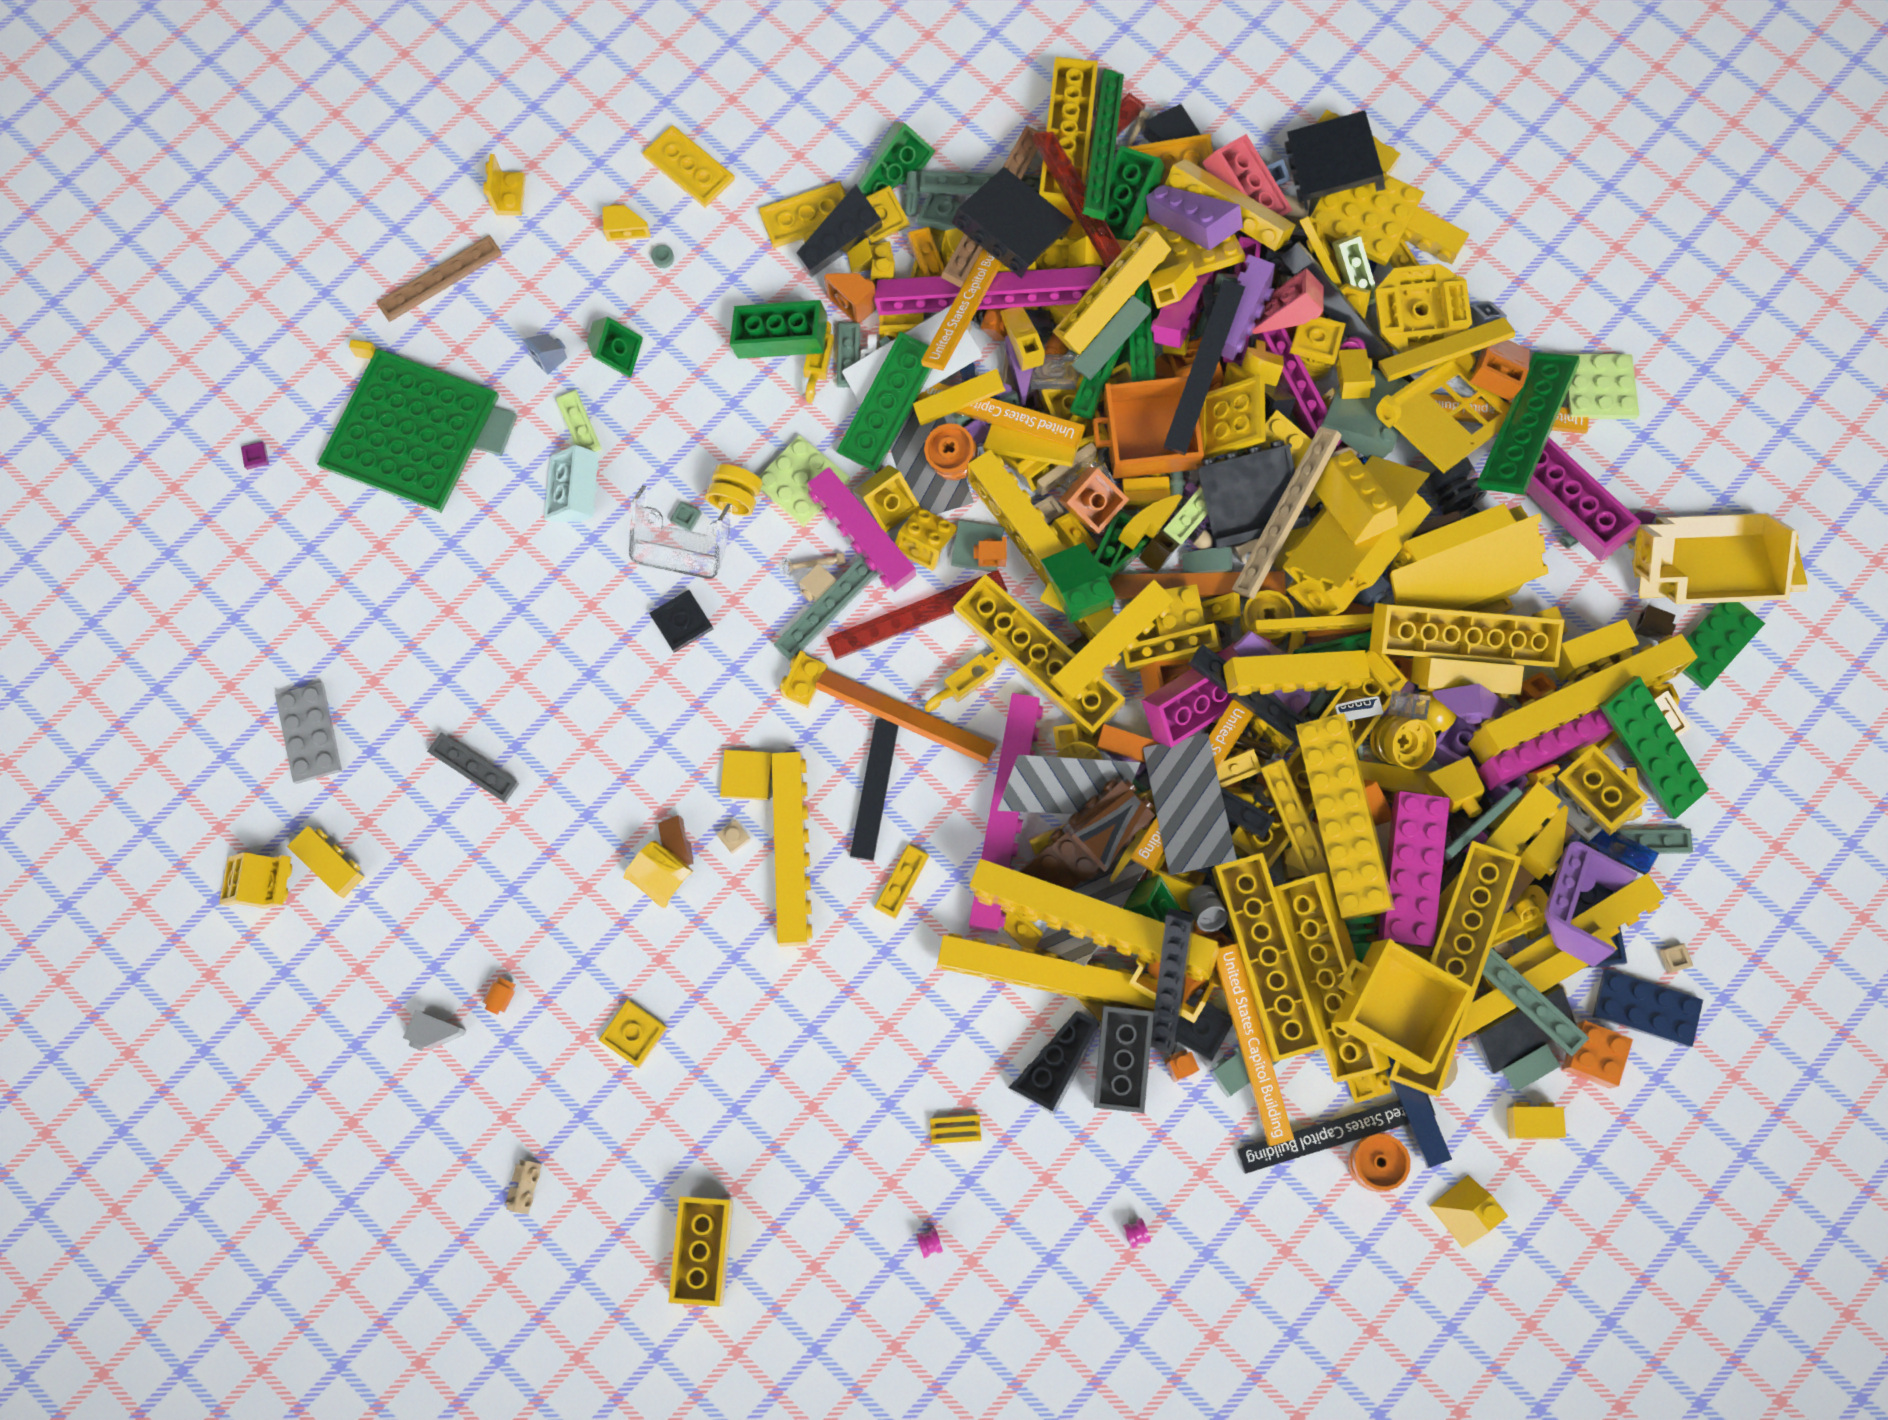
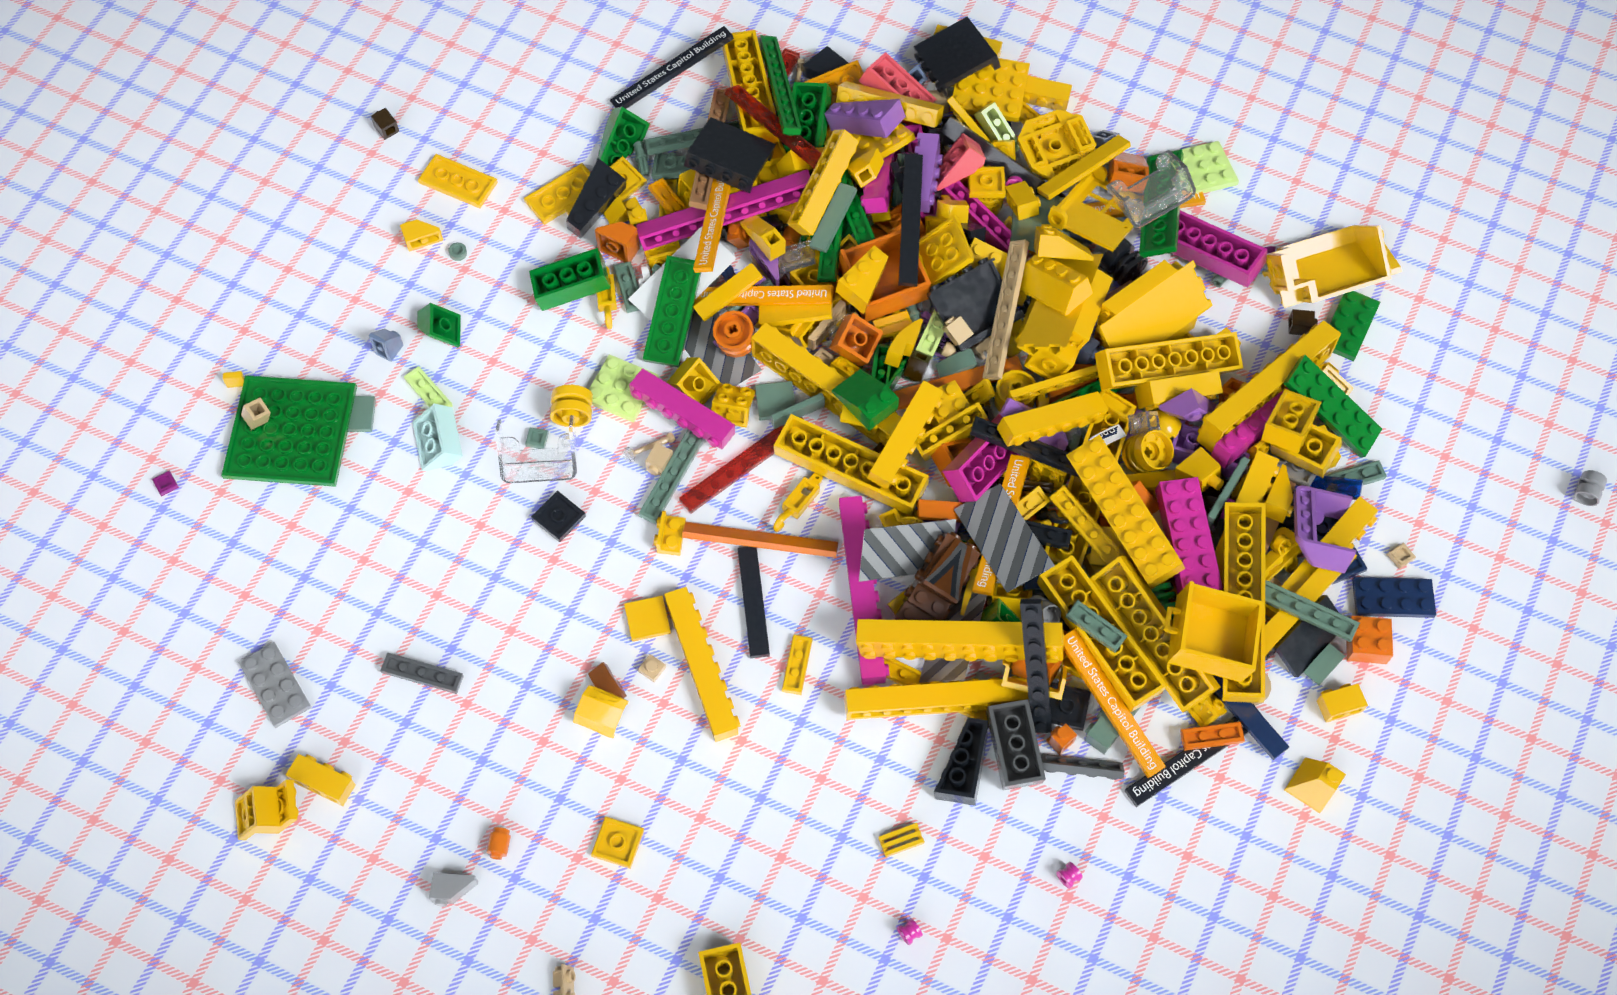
camera: 20 degrees left, 10 degrees down
medium nougat tile [376,235,503,322] -> none
yellow bracket [483,154,526,216] -> none
orange brick [974,537,1007,567] -> none
orange wheel [1348,1134,1411,1192] -> none
yellow brick [1553,619,1639,682] -> none
none -> tan brick [241,397,271,430]
none -> dark brown brick [371,107,400,140]
none -> black tile [610,26,734,109]
none -> sand green tile [771,393,825,429]
none -> yellow wedge [835,245,888,314]
none -> tan brick [942,316,974,346]
none -> yellow slope [1033,224,1094,261]
none -> dark grey plate [1041,753,1125,780]
none -> sand green tile [1065,600,1127,653]
none -> clear windscreen [1106,150,1196,228]
none -> orange tile [1180,722,1245,751]
none -> yellow slope [1261,389,1321,454]

